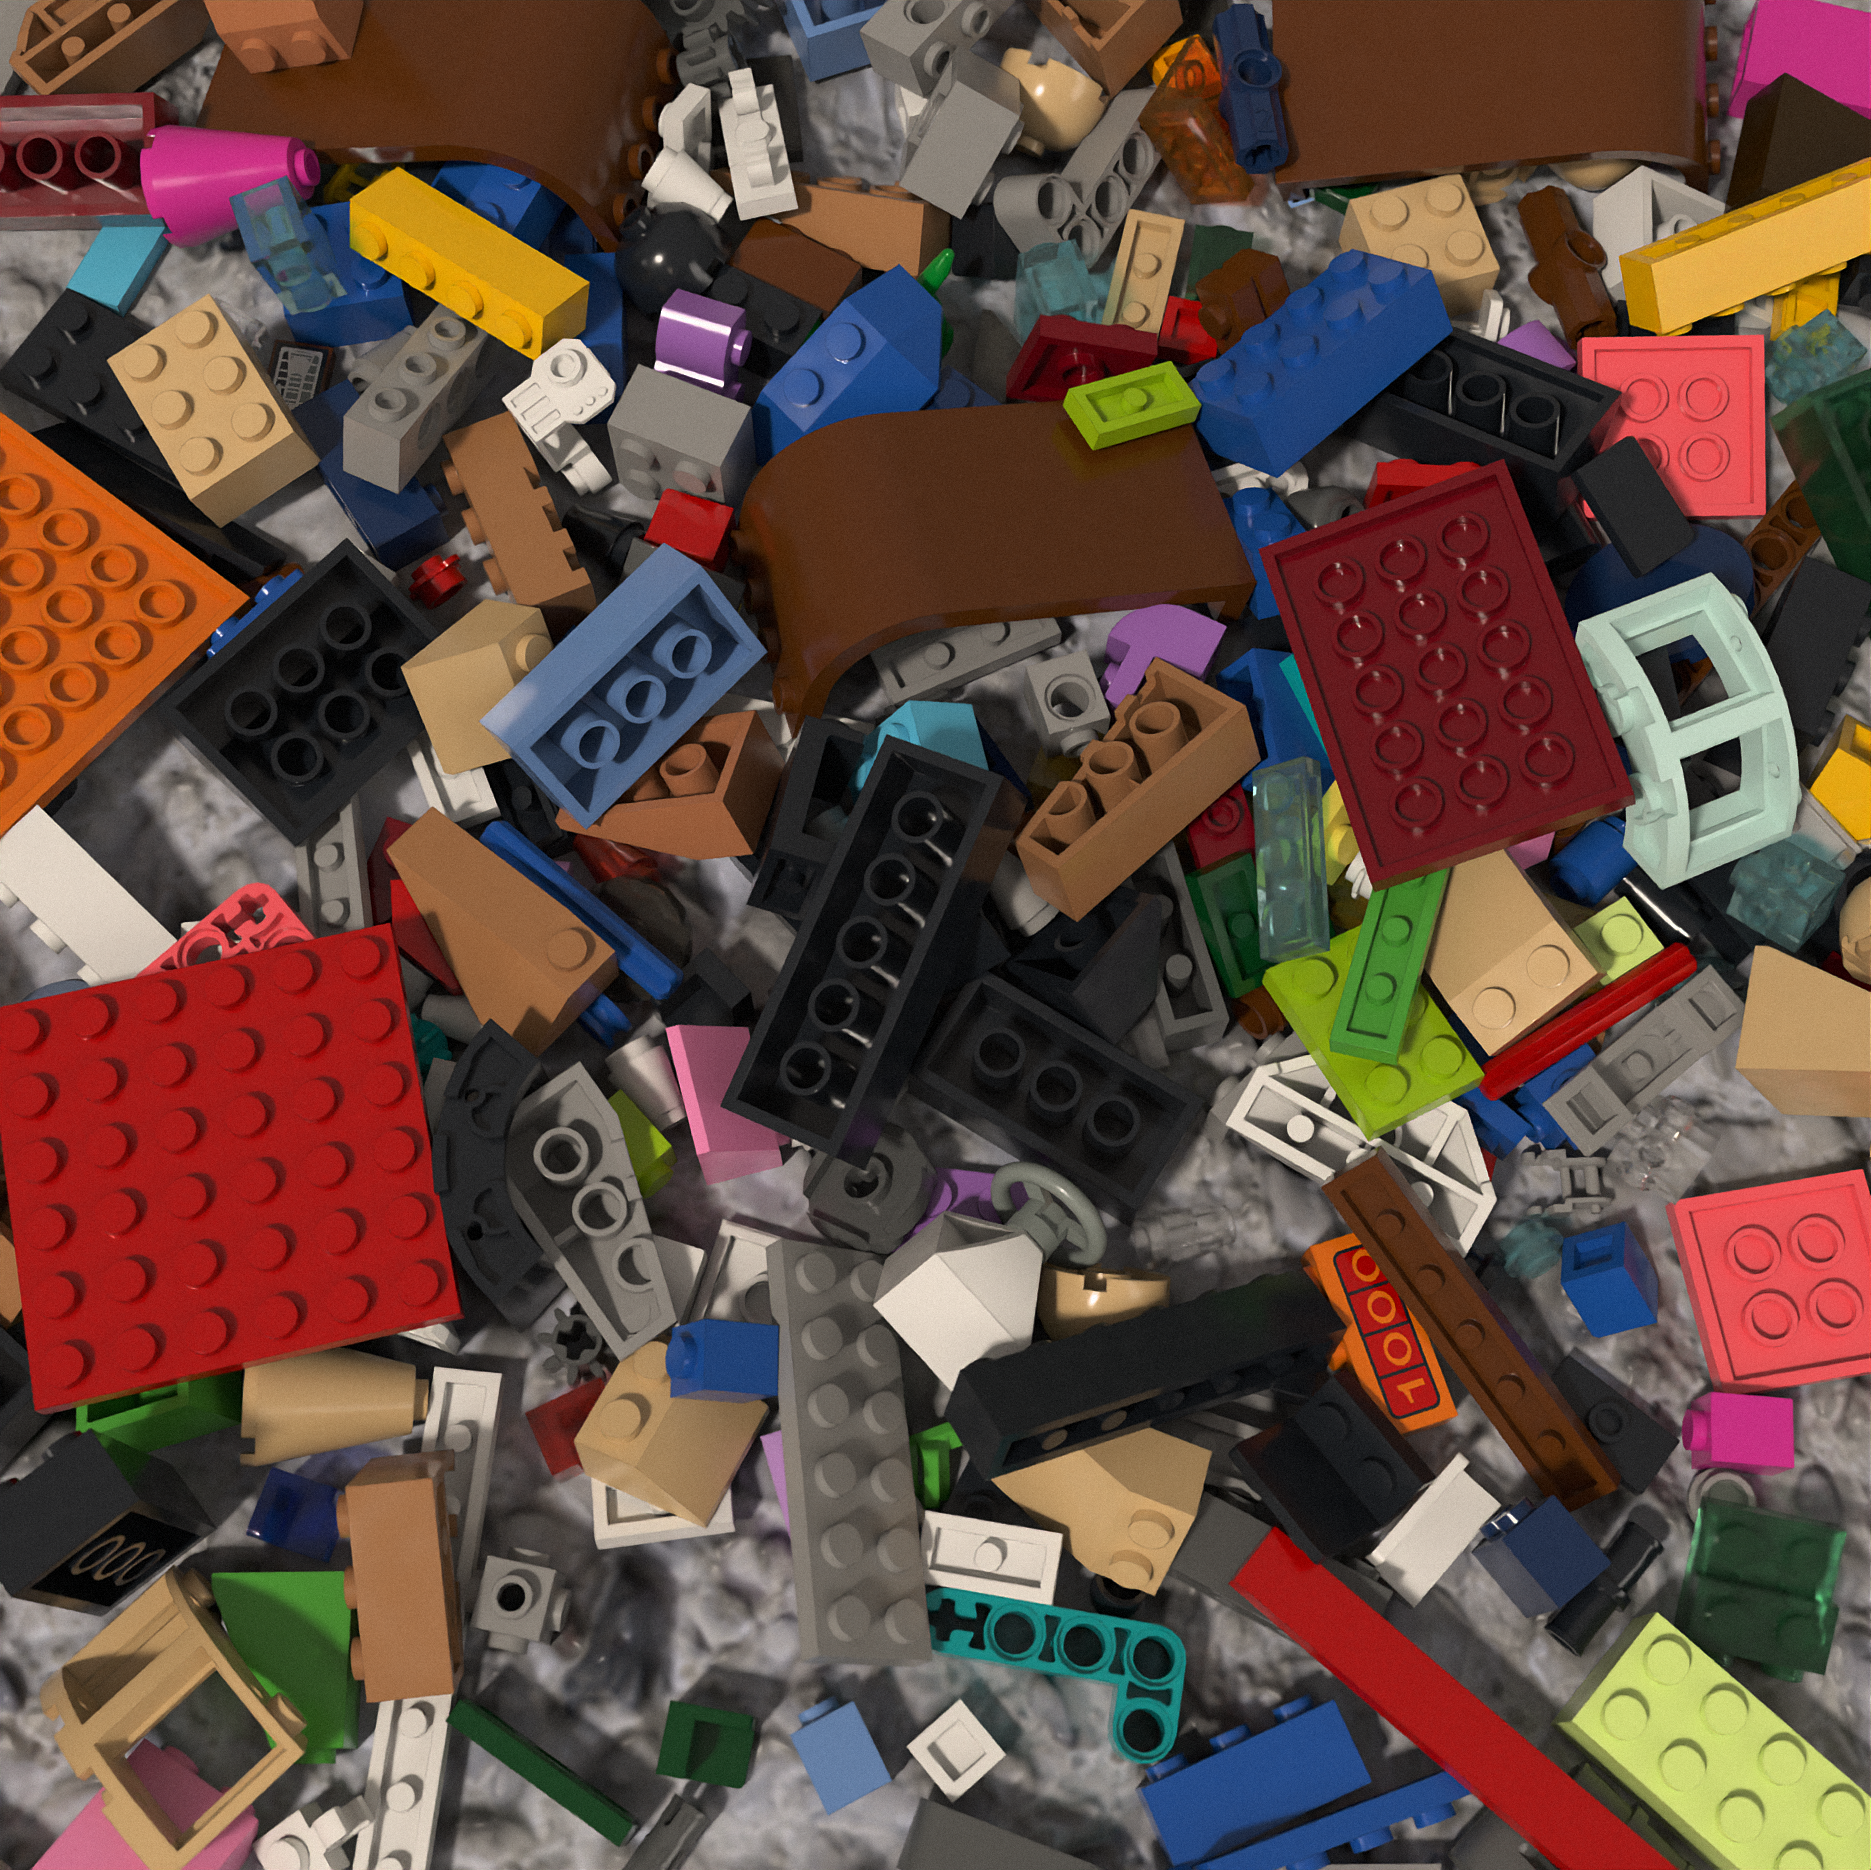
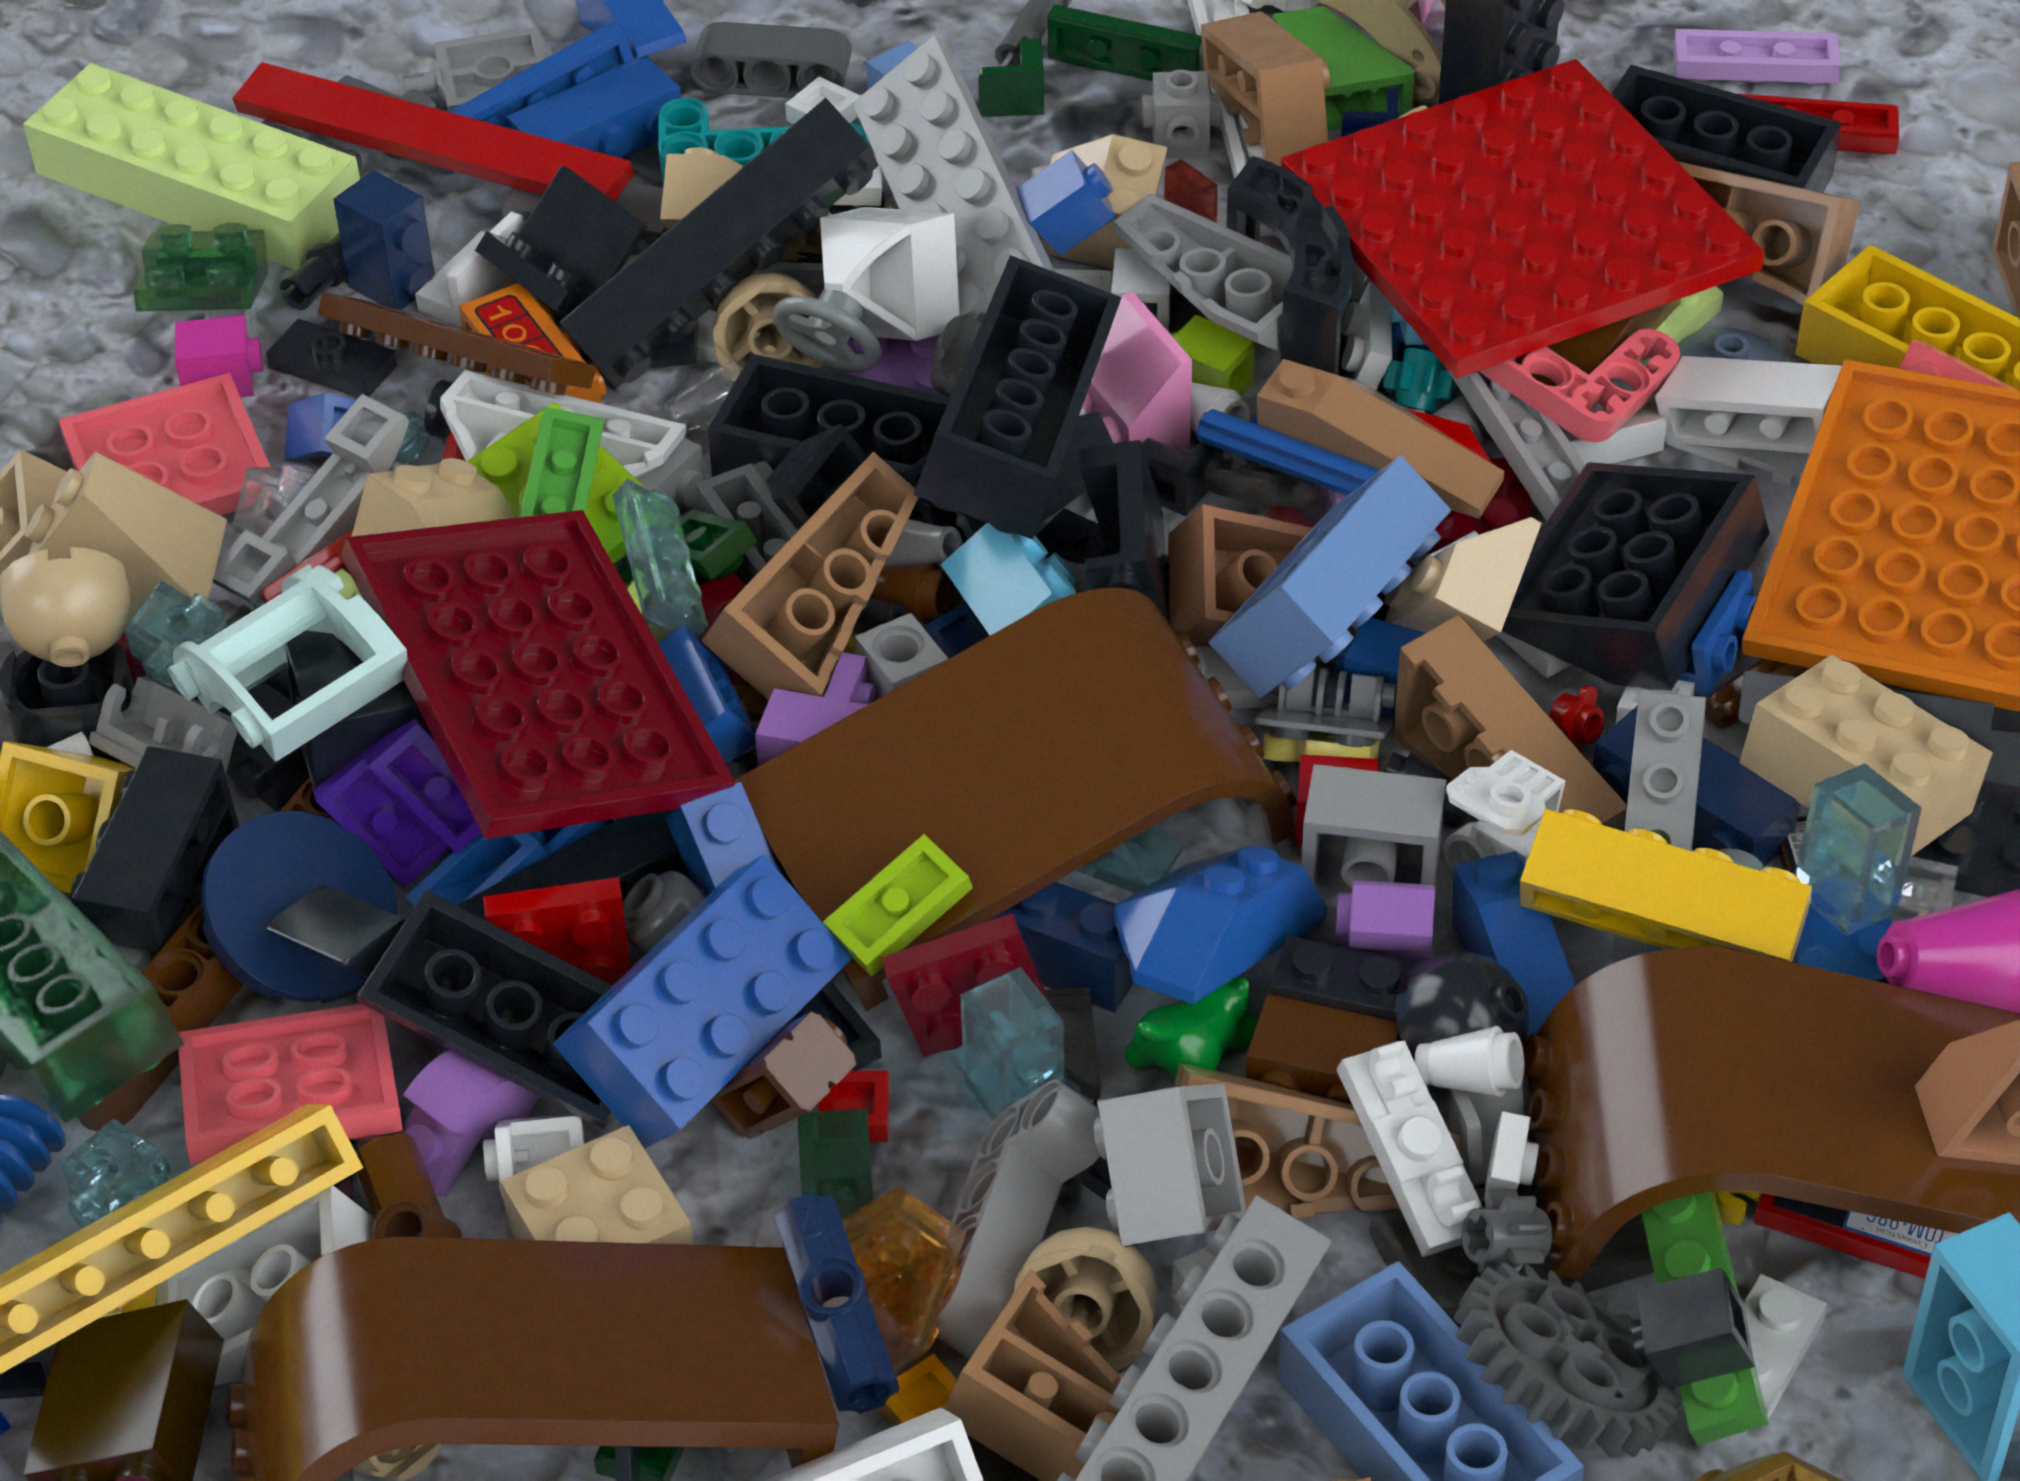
camera: 170 degrees right, 25 degrees down
tan plate [1101,209,1185,366] -> none

